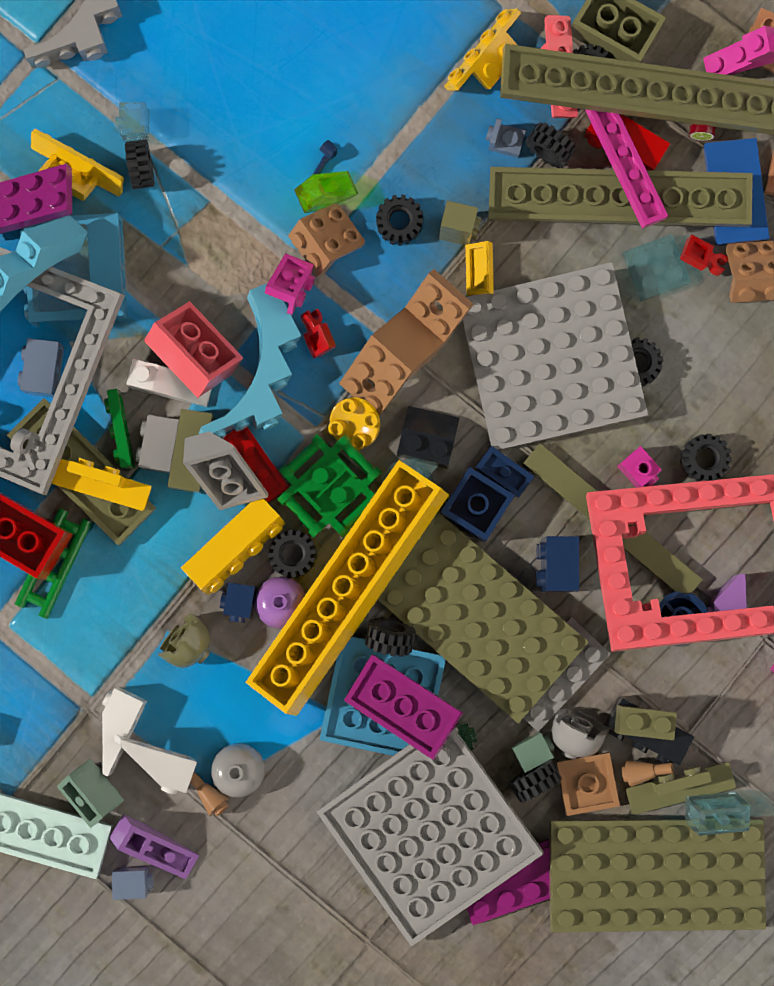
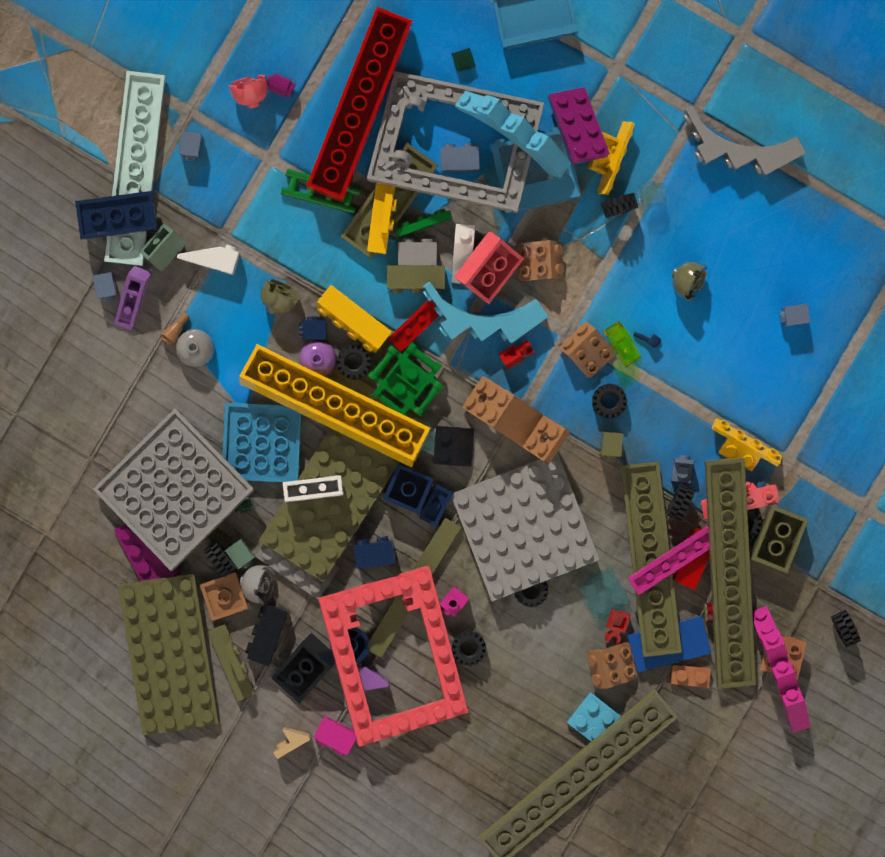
camera: 75 degrees right, 5 degrees up
white slope [114,735,197,795] -> none
light grey slope [183,431,268,510] -> none
dark pink bracket [265,253,315,315] -> none
yellow dish [328,397,380,450] -> none
magenta plate [344,654,463,760] -> none
black tyre [365,617,416,657] -> none
yellow tile [466,241,494,297] -> none
olive brick [614,705,677,740] -> none
medium nougat cone [622,760,674,787] -> none
clear light blue brick [685,792,751,836] -> none
none -> dark blue plate [75,191,158,240]
none -> black slope [271,633,335,704]
none -> white brick [283,475,344,502]
none -> medium nougat bracket [517,240,564,282]
none -> olive cylinder [671,262,707,301]

